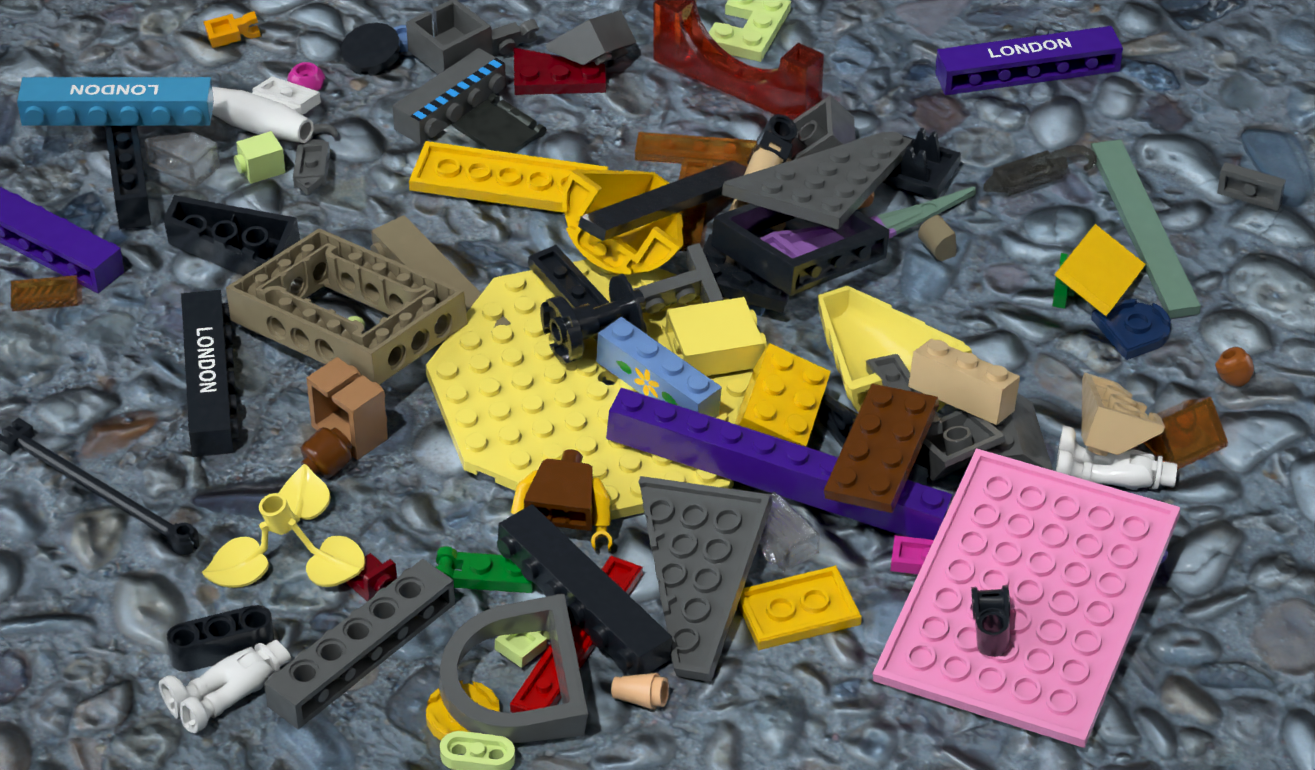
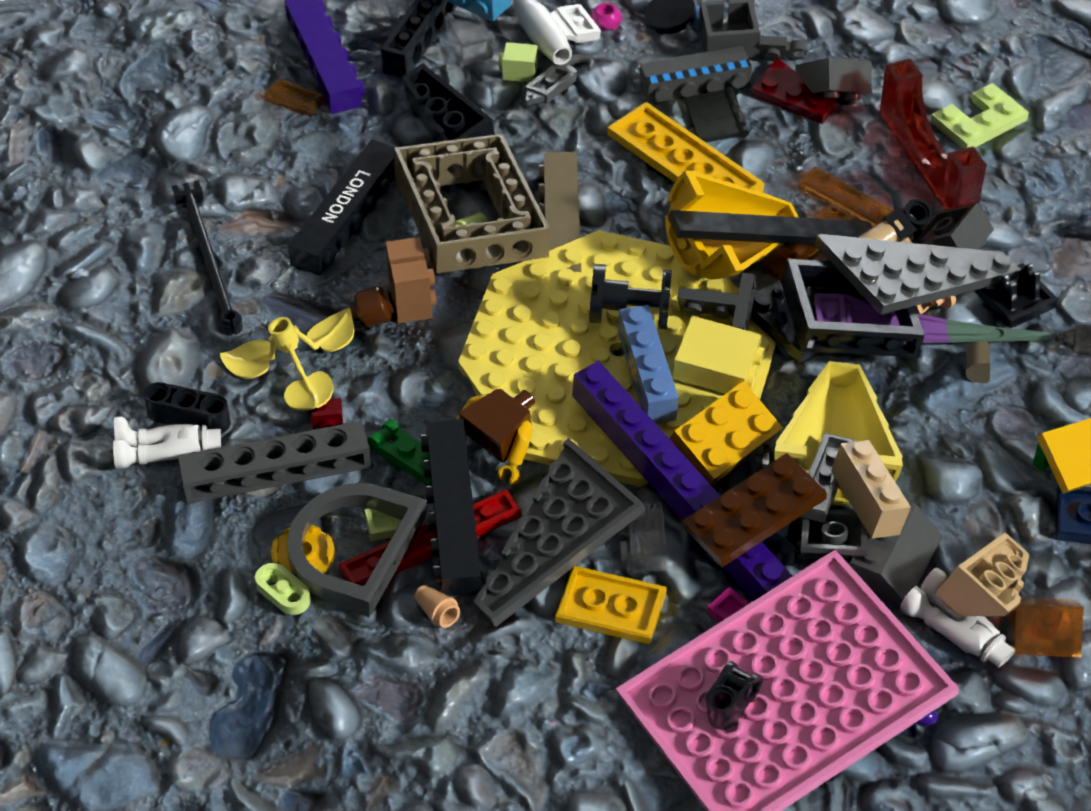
camera: 35 degrees right, 5 degrees up
black plate [528,245,612,342] -> none

